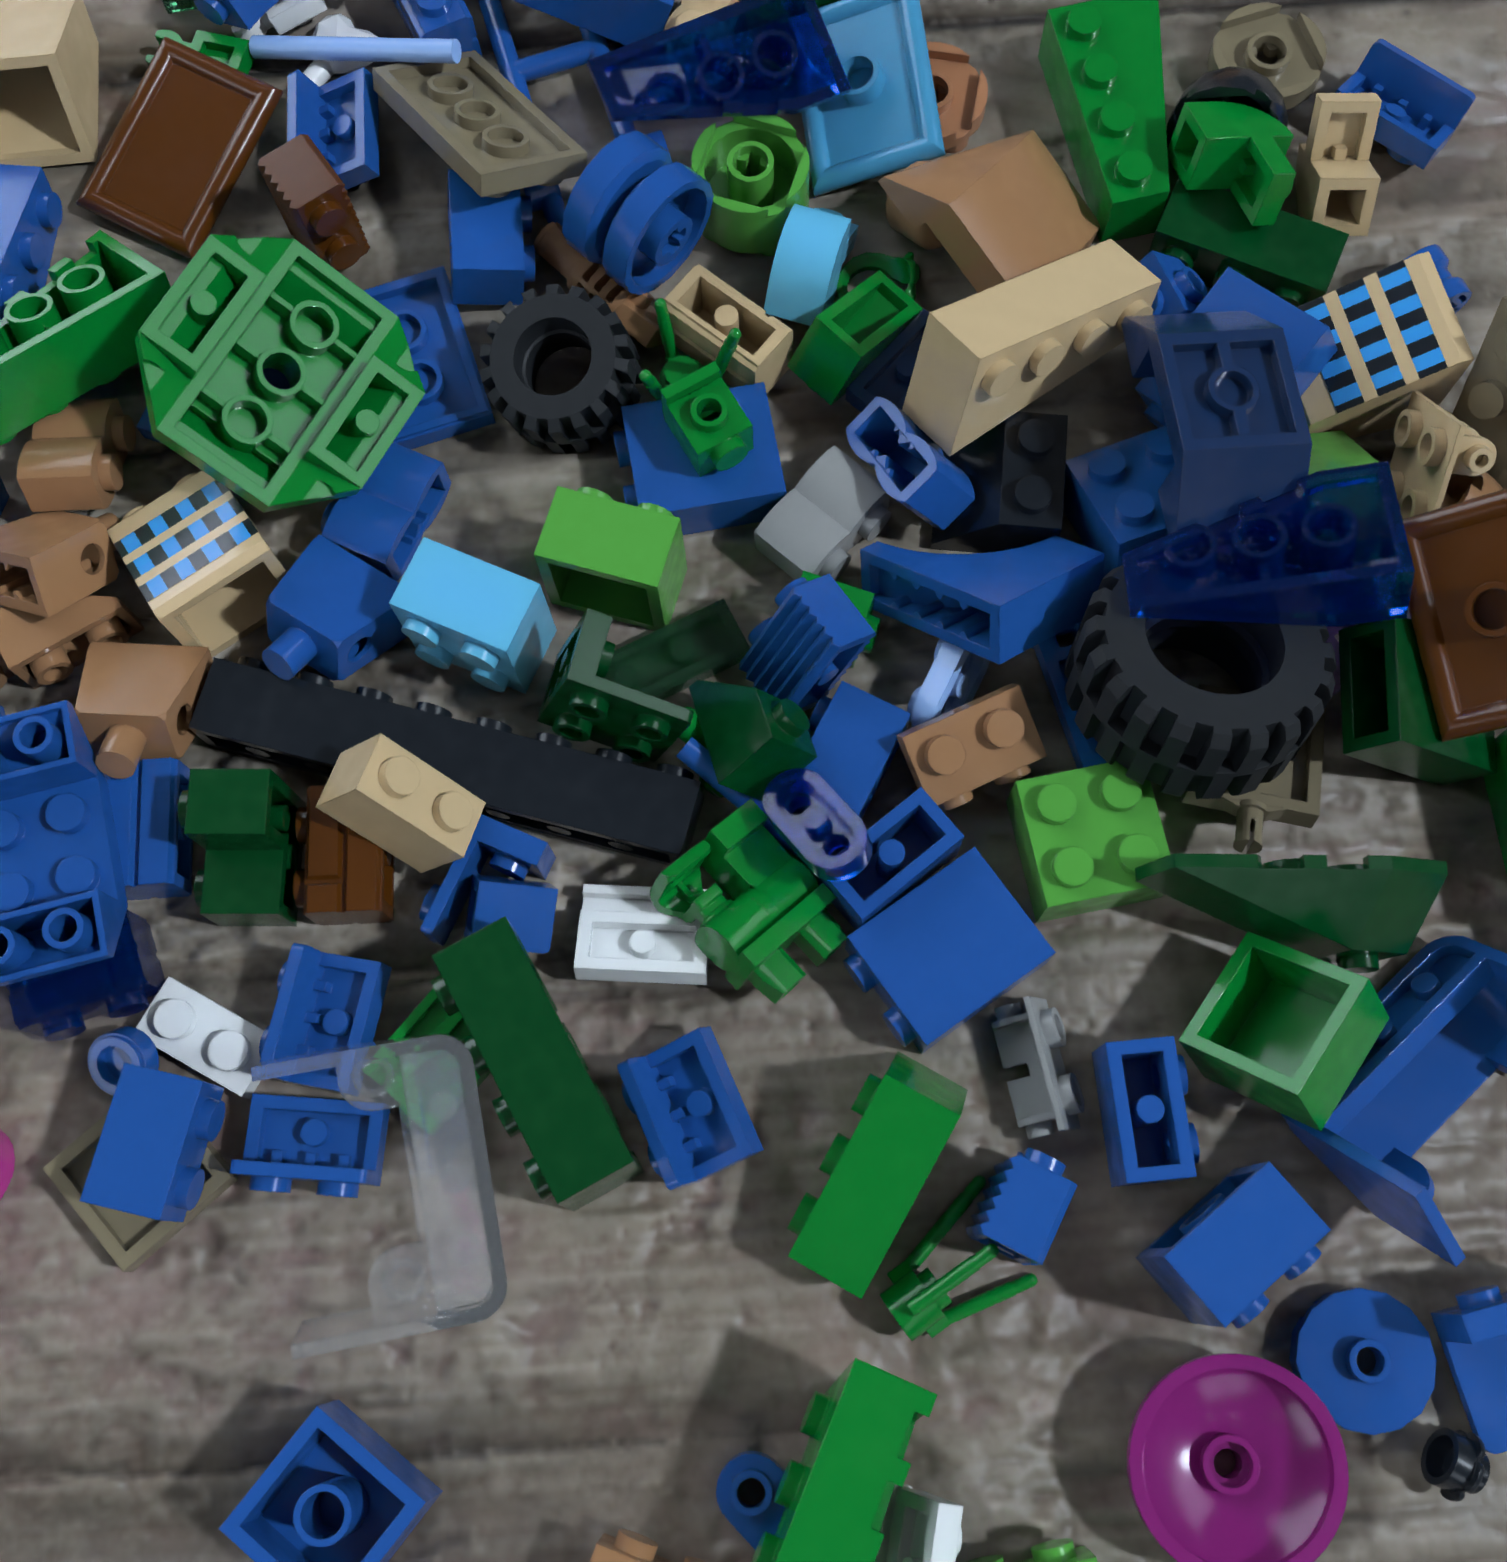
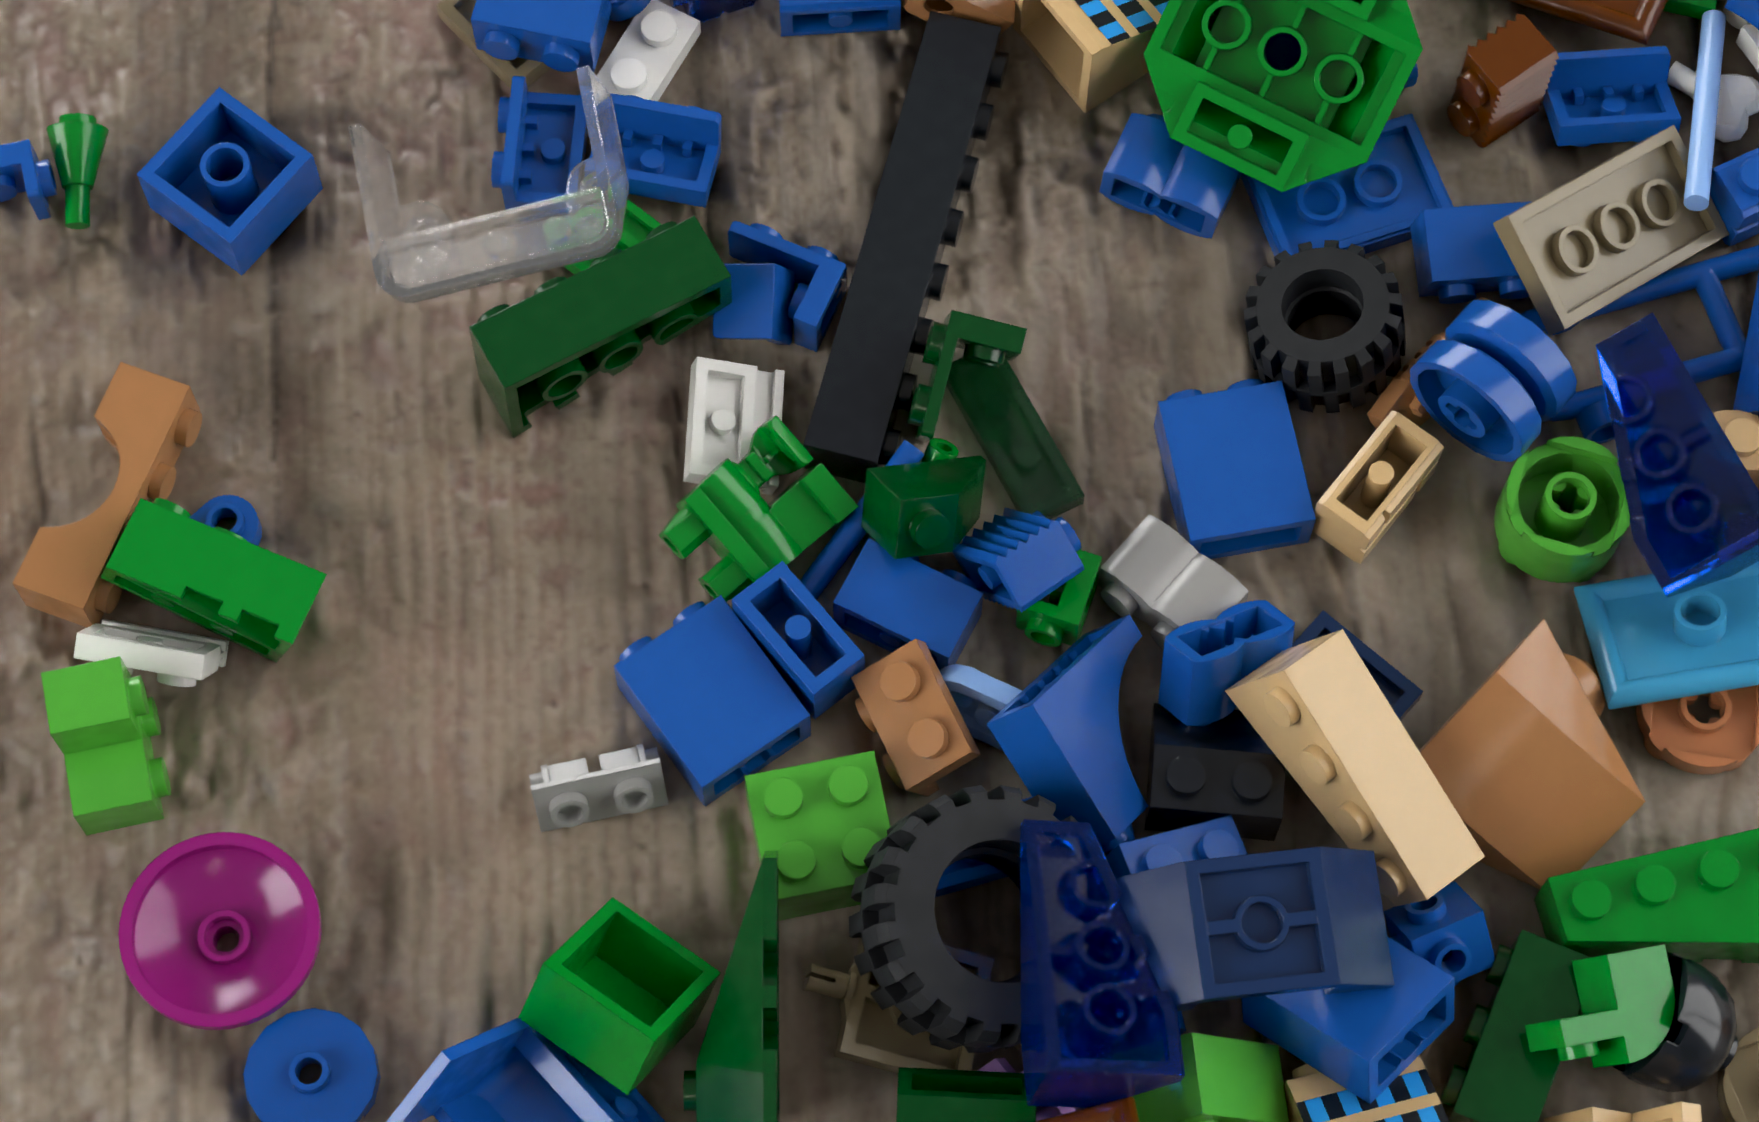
camera: 85 degrees right, 5 degrees down
dark green brick [178,769,306,927] -> none
blue torso [262,534,407,681] -> none
reddish brown brick [293,785,395,926] -> none
tan brick [316,733,486,873] -> none
medium azure brick [389,537,557,694] -> none
bright green piece [534,486,688,634] -> none
blue bracket [617,1026,764,1190] -> none
green plant [639,298,741,400] -> none
green brick [660,361,754,477] -> none
clear blue plate [763,768,872,882] -> none
medium azure brick [764,204,859,326] -> none
green slope [787,270,923,405] -> none
green wedge [787,1051,968,1299] -> none
green piece [837,252,921,301] -> none
green plant [879,1175,1038,1341] -> none
blue brick [966,1147,1078,1265] -> none
blue brick [1091,1036,1200,1187] -> none
blue brick [1136,1161,1331,1329] -> none

